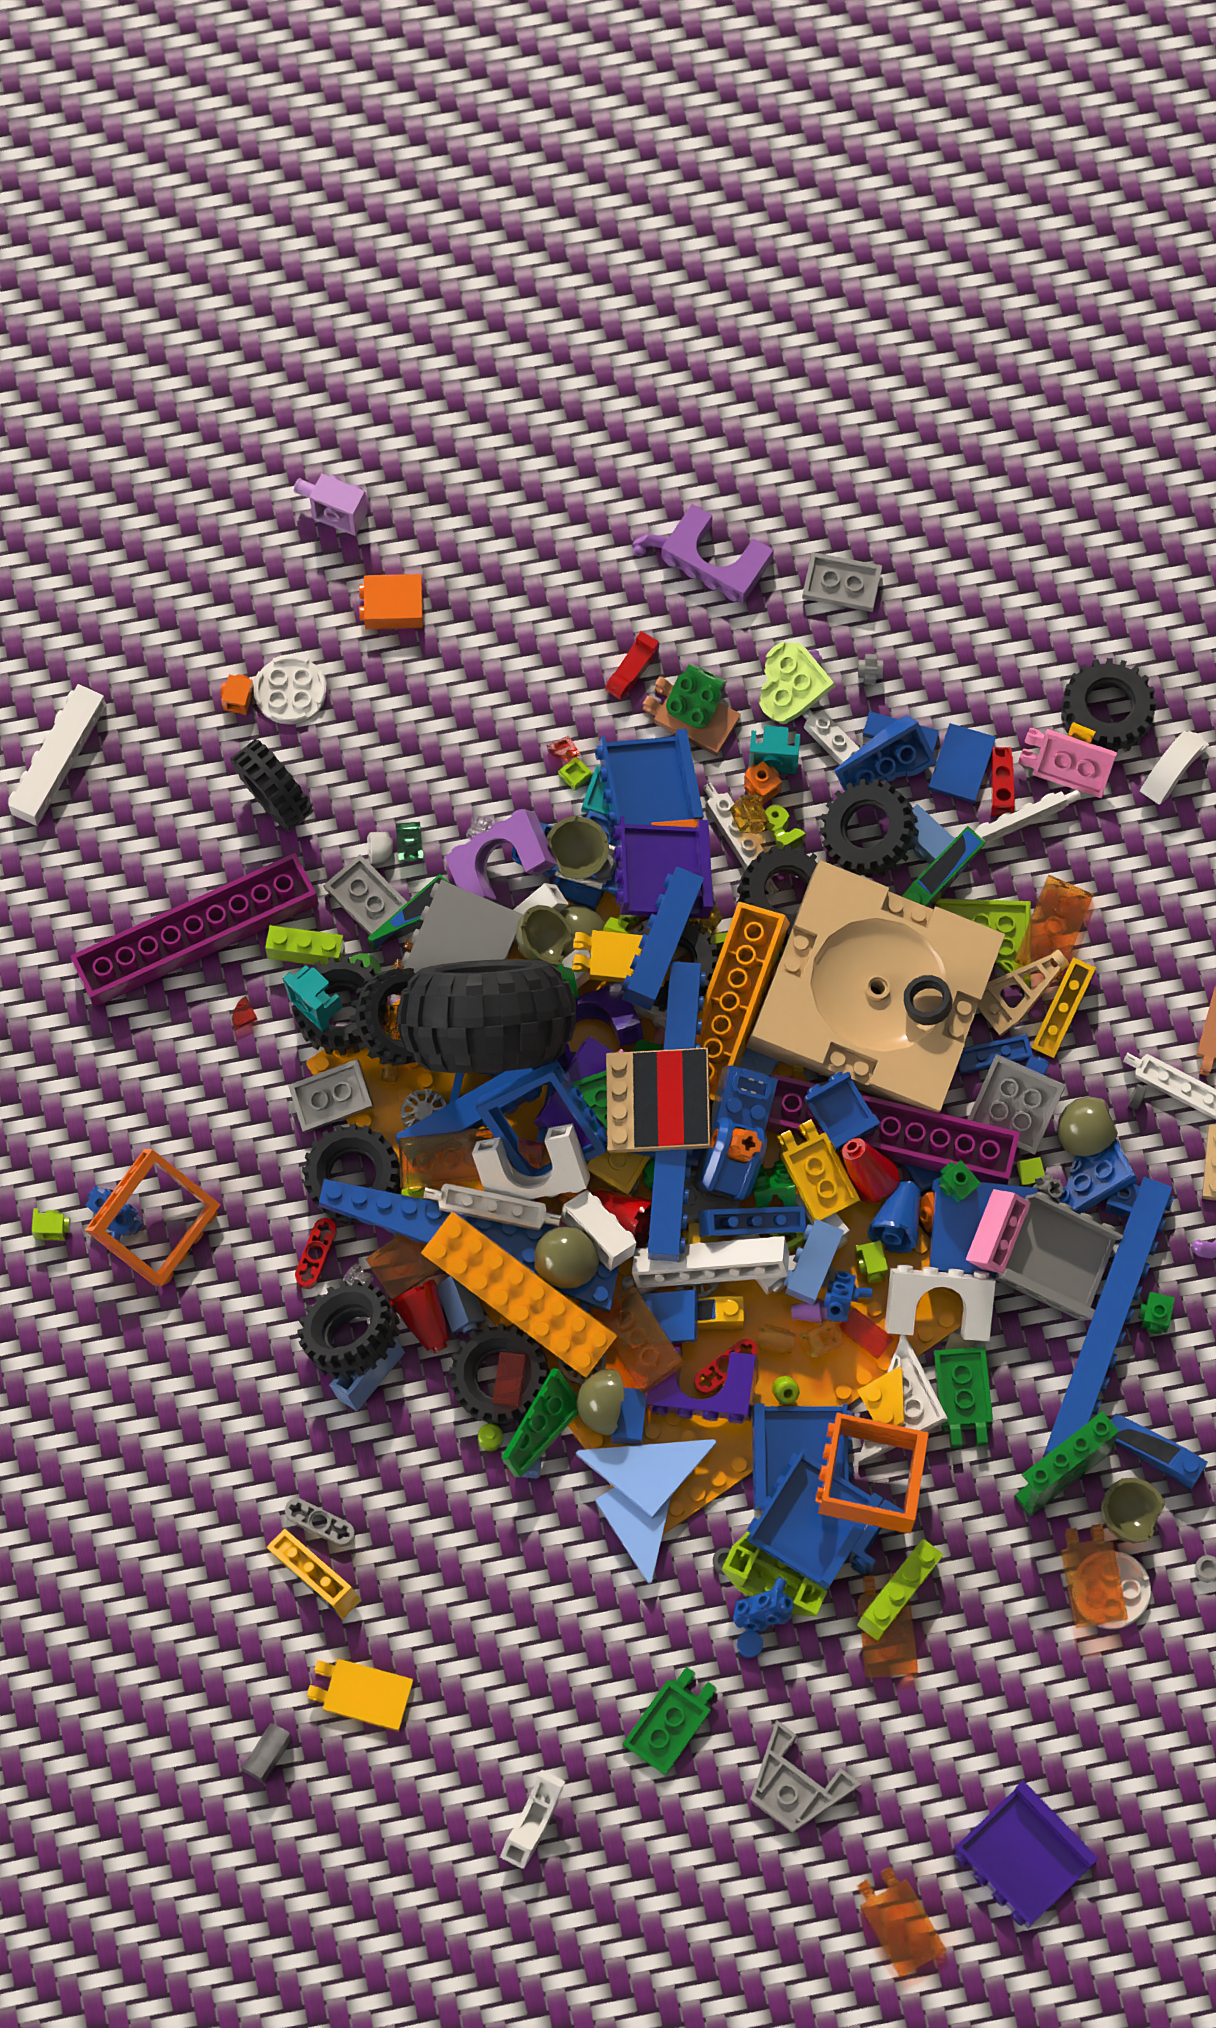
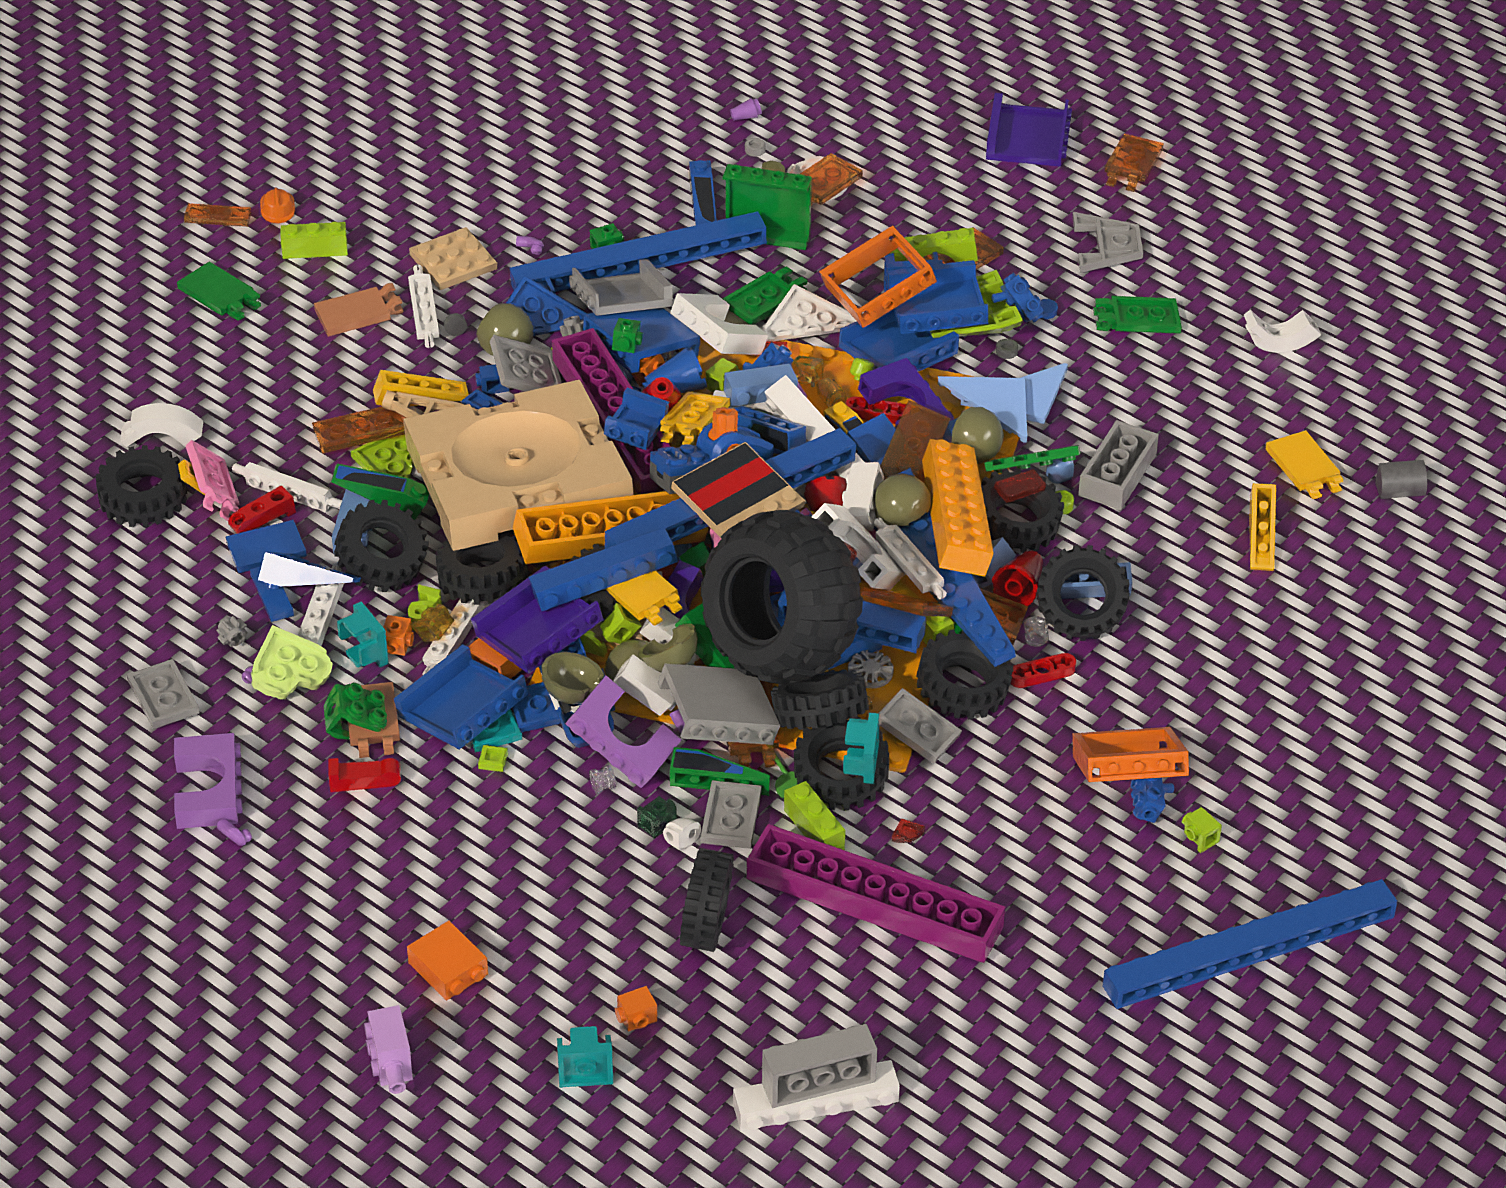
camera: 130 degrees left, 25 degrees down
white tile [254,655,327,724] -> none
light grey beam [285,1498,355,1547] -> none
clear red tile [547,736,580,759] -> none
yellow wing [857,1366,905,1426] -> none
black tyre [903,975,952,1026] -> none
bright pink brick [966,1189,1031,1273] -> none
none -> teal panel [557,1026,613,1088]
none -> light grey brick [762,1024,877,1109]
none -> light grey brick [1078,420,1159,510]

